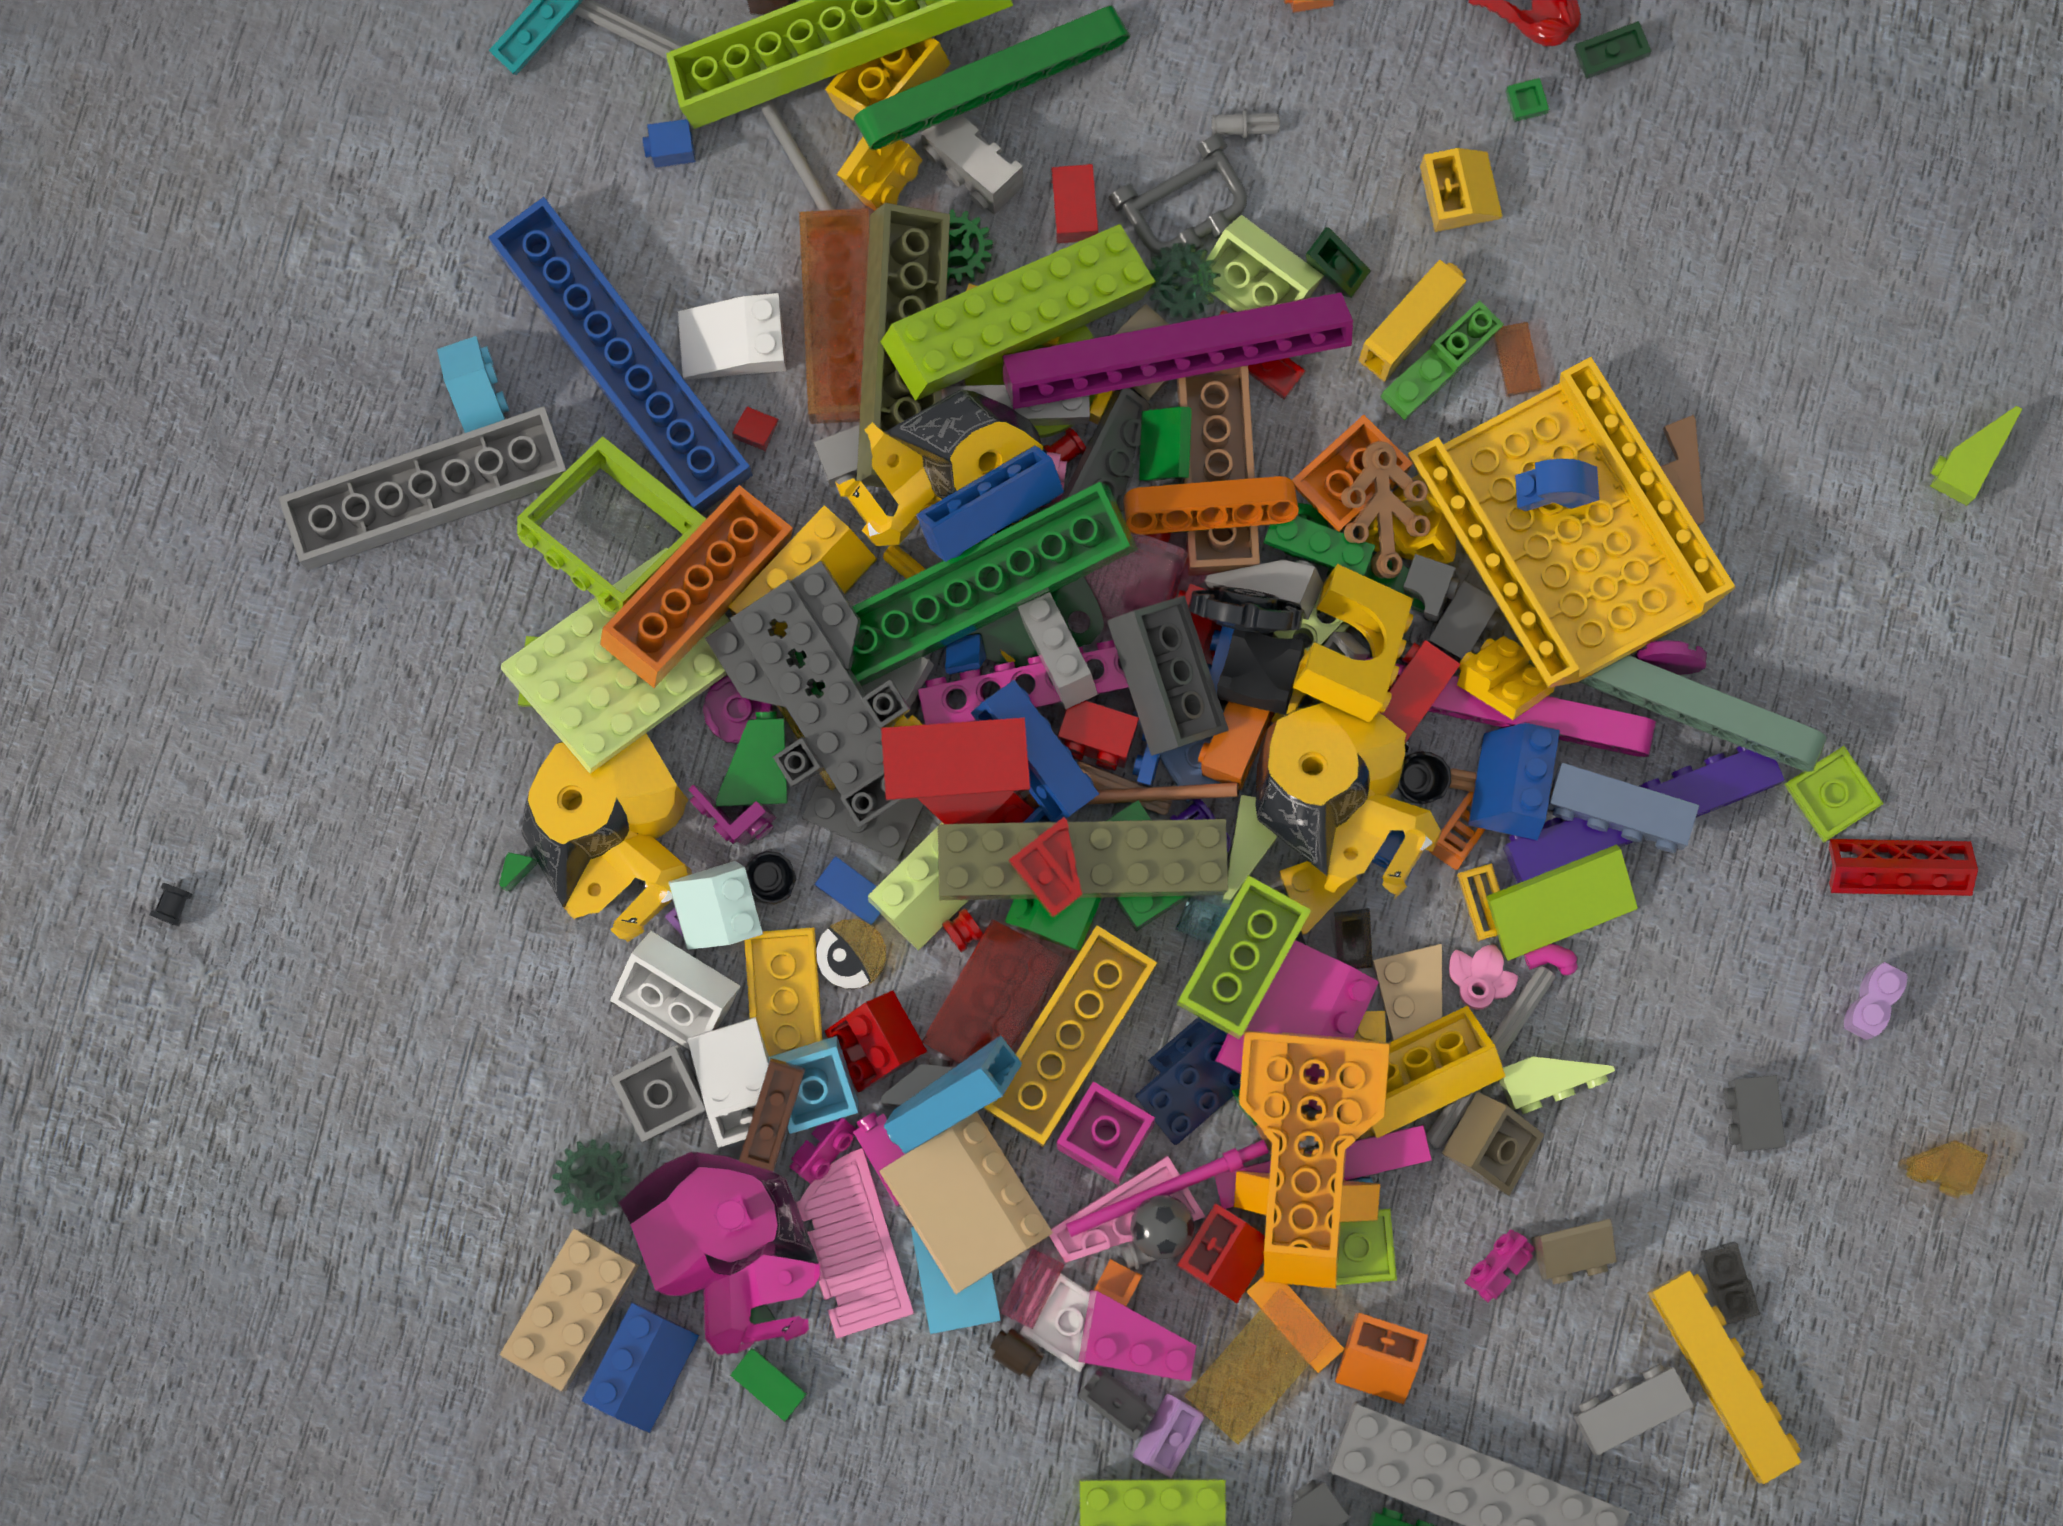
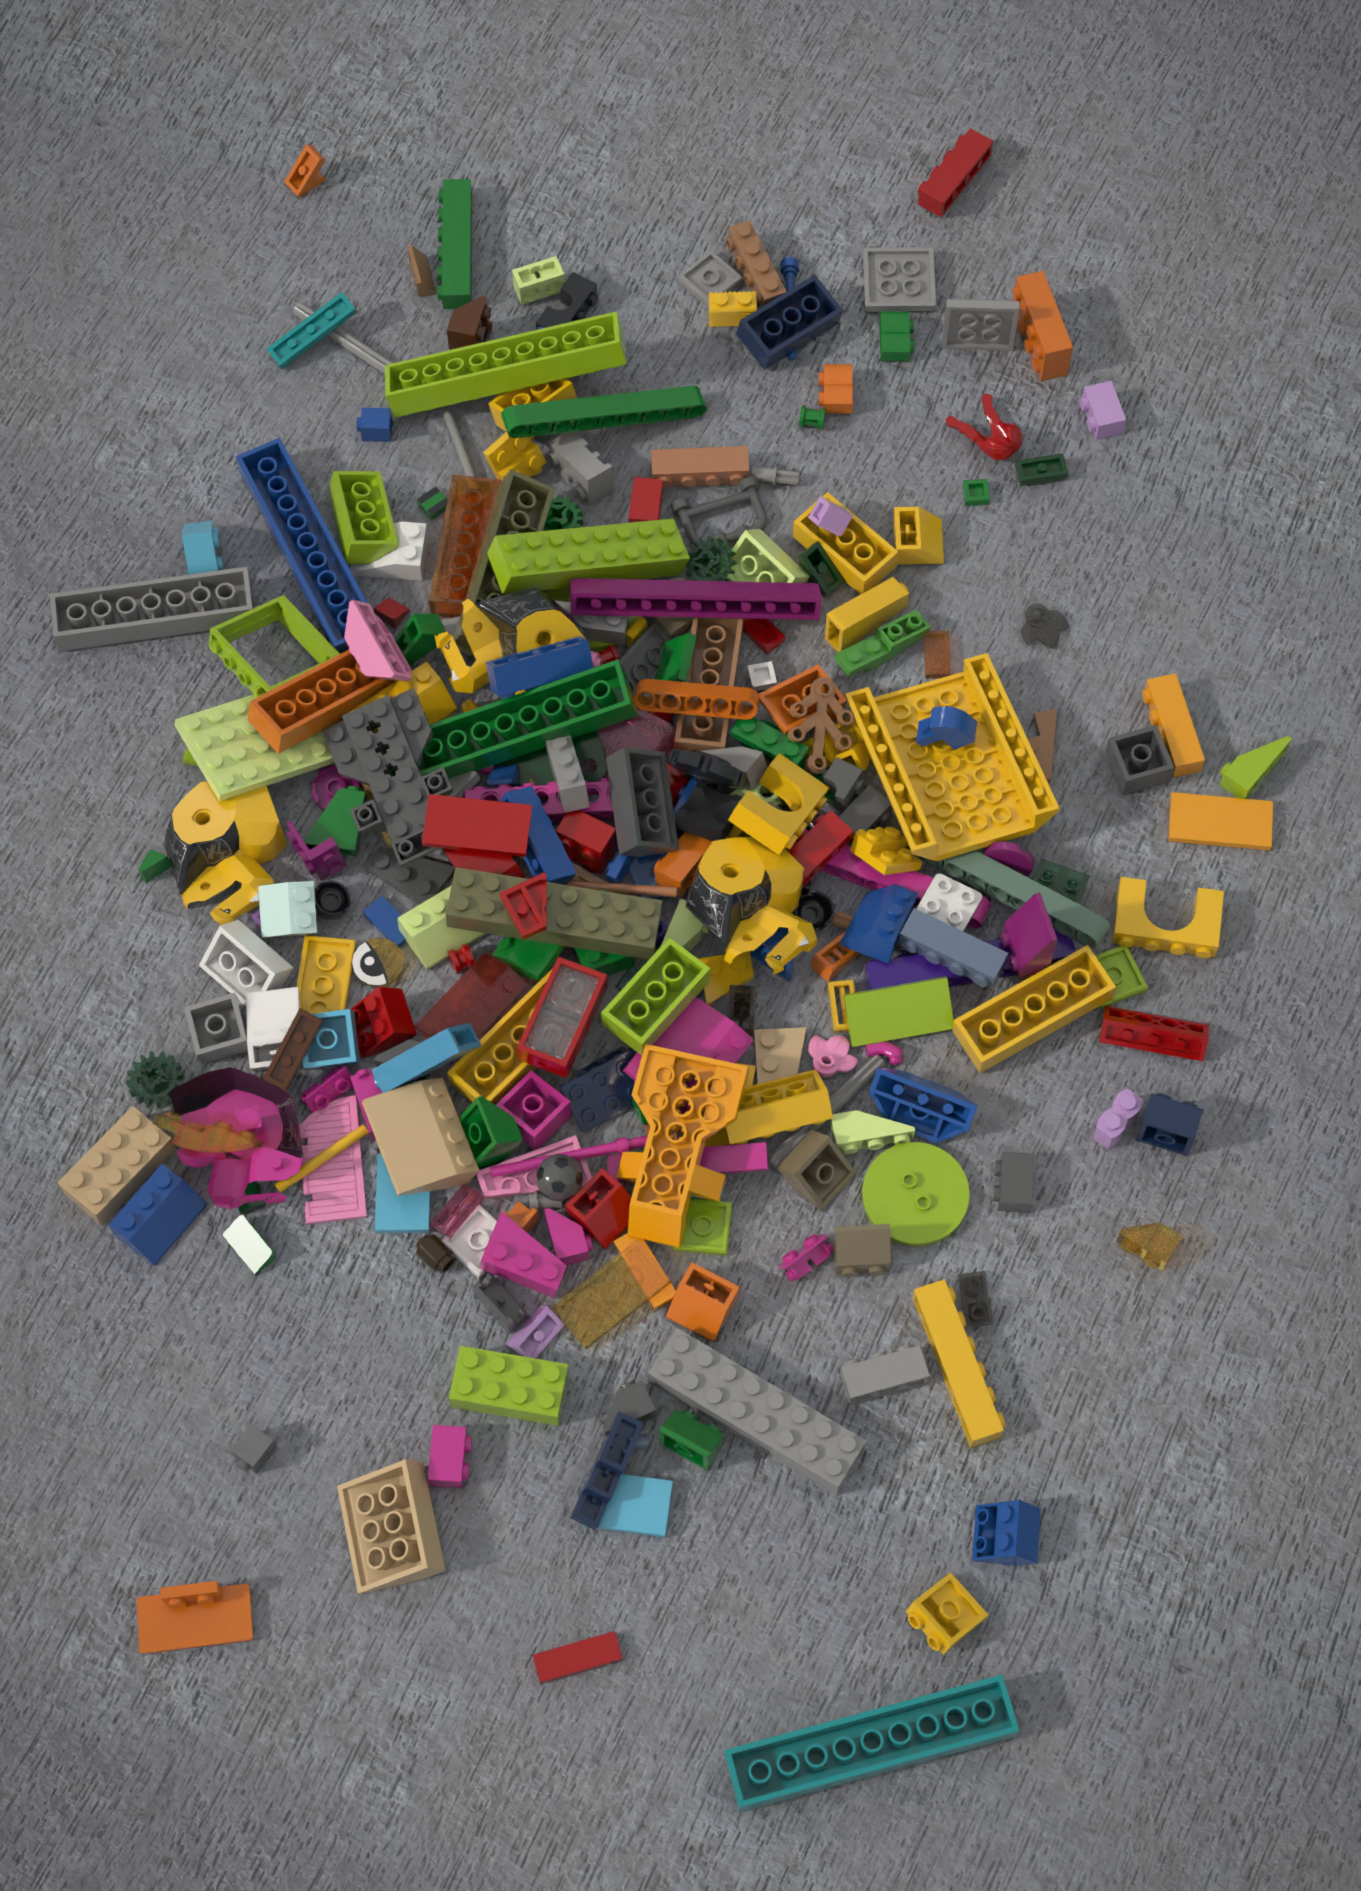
camera: 10 degrees right, 15 degrees down
none -> clear yellow slope [153,1111,263,1153]
none -> yellow bar [274,1124,369,1193]
none -> lime slope [328,471,399,564]
none -> bright pink wedge [344,600,412,682]
none -> green slope [394,613,446,666]
none -> tile [417,487,451,520]
none -> green slope [458,1096,523,1168]
none -> brick [516,957,608,1078]
none -> dark pink slope [544,1208,593,1265]
none -> nougat brick [651,446,749,489]
none -> white plate [747,661,777,691]
none -> yellow brick [793,492,899,595]
none -> green bush [799,405,826,430]
none -> lavender panel [808,496,853,536]
none -> lime plate [862,1142,970,1247]
none -> blue wedge [869,1067,978,1143]
none -> white bracket [917,874,982,932]
none -> yellow brick [952,945,1116,1073]
none -> magenta slope [1000,892,1057,979]
none -> clear smoke plate [1021,603,1069,649]
none -> clear green brick [1033,858,1090,904]
none -> dark grey brick [1105,725,1174,795]
none -> yellow arch [1112,877,1224,959]
none -> dark blue brick [1136,1093,1203,1156]
none -> light orange brick [1142,673,1205,778]
none -> light orange tile [1168,792,1273,851]

